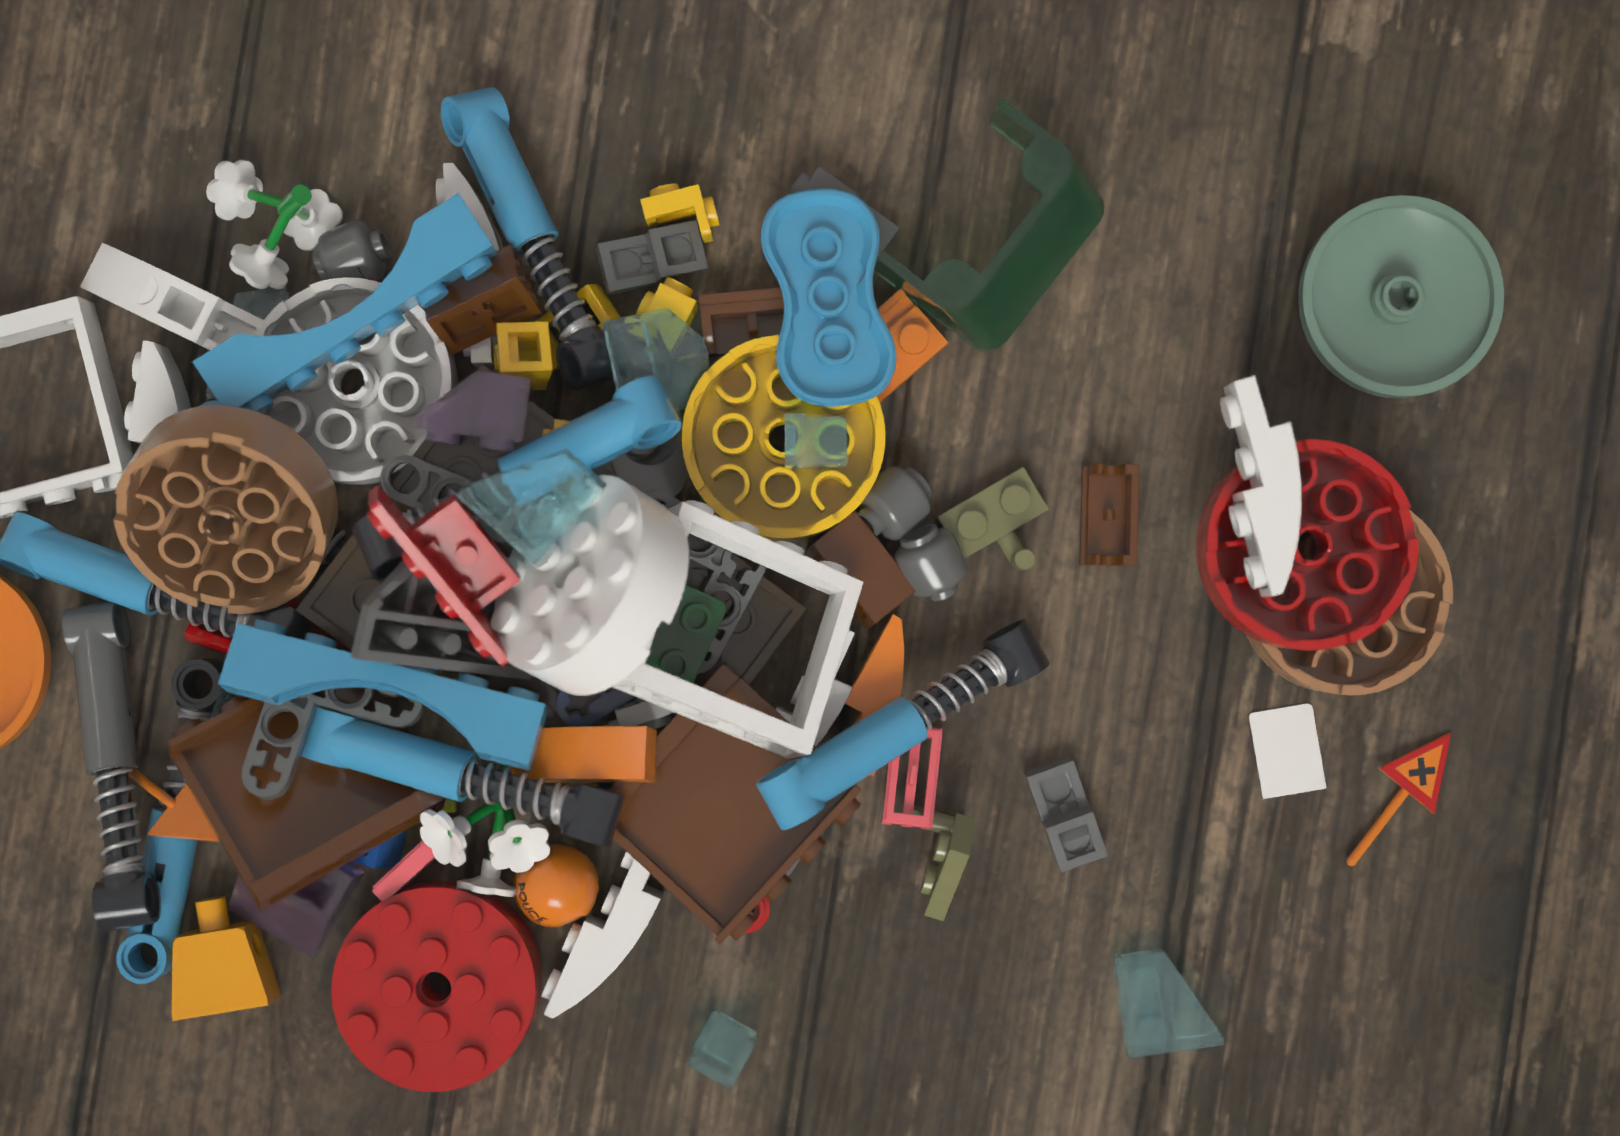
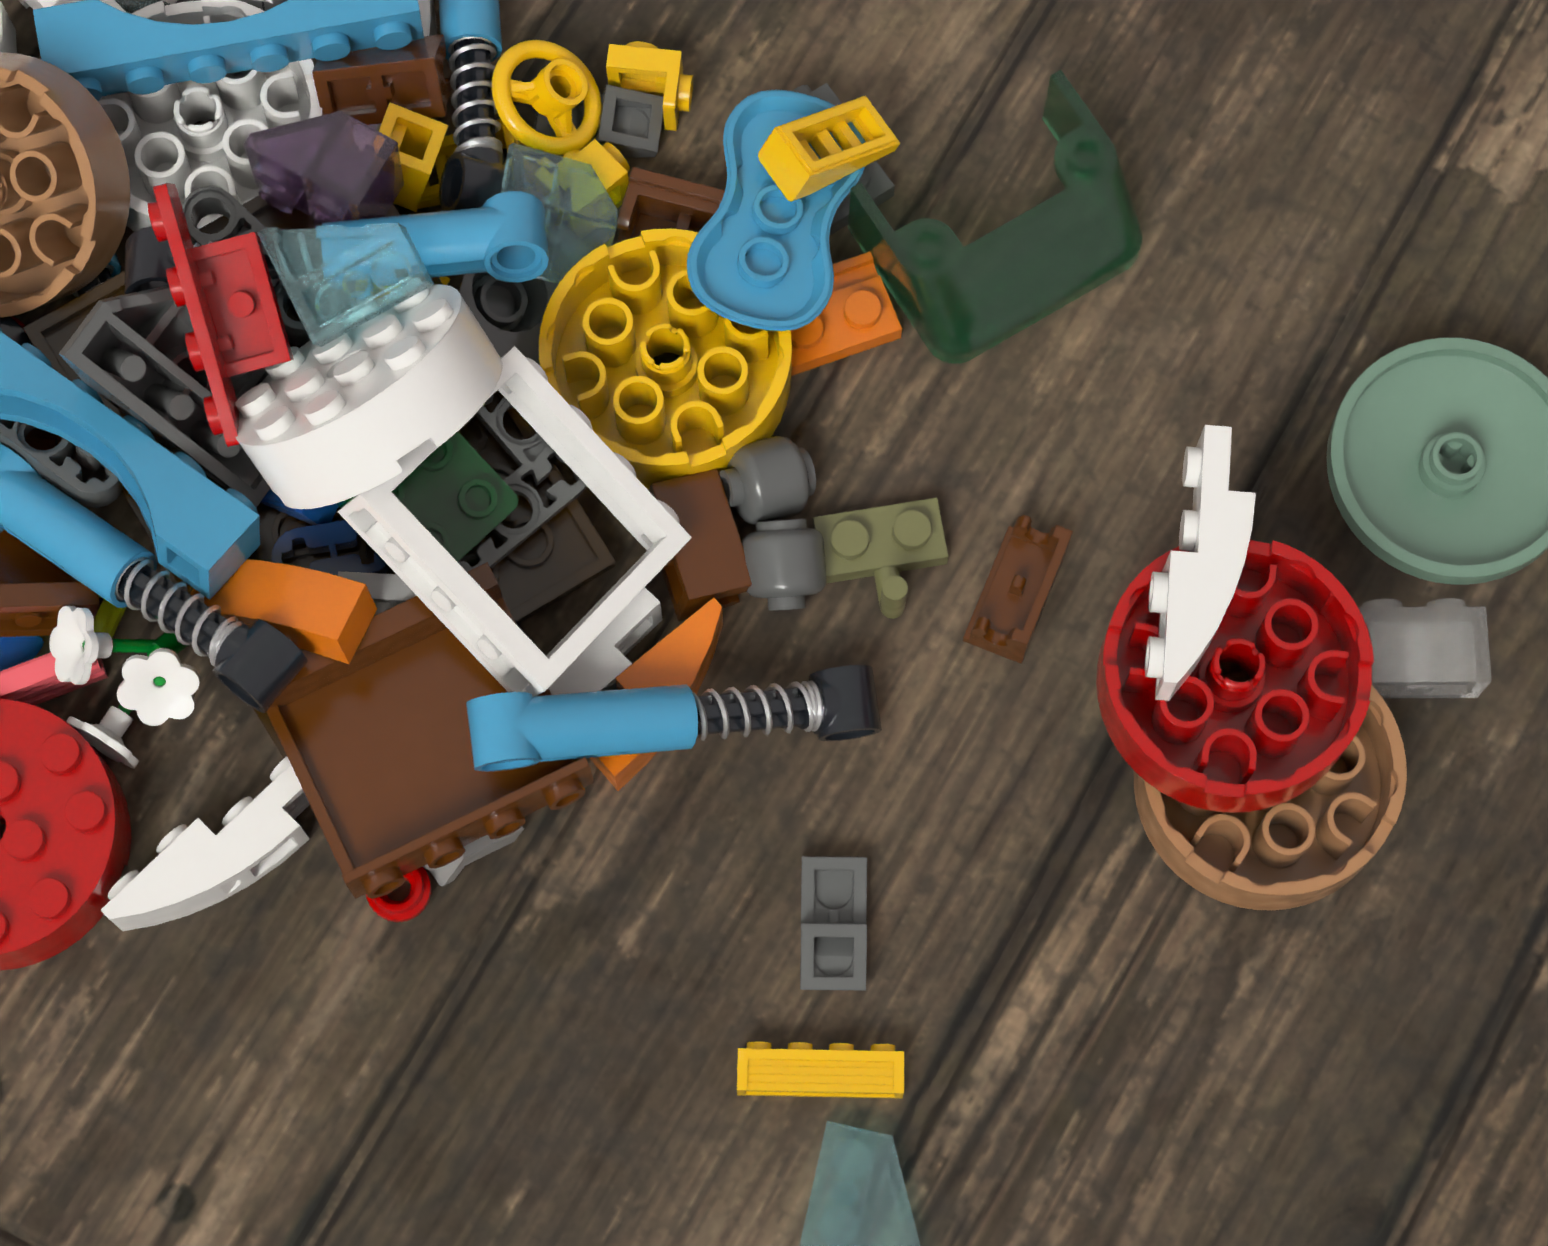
camera: 20 degrees right, 15 degrees down
orange helmet [513,844,599,927] -> none
clear light blue panel [687,1009,757,1089] -> none
clear light blue panel [784,413,848,469] -> none
coral tile [881,728,943,830] -> none
olive plate [913,805,976,921] -> none
white sticker [1249,704,1326,799] -> none
piece [1346,732,1452,866] -> none
none -> yellow piece [492,40,602,156]
none -> yellow piece [737,1042,904,1098]
none -> yellow slope [758,95,900,202]
none -> clear brick [1358,598,1492,698]

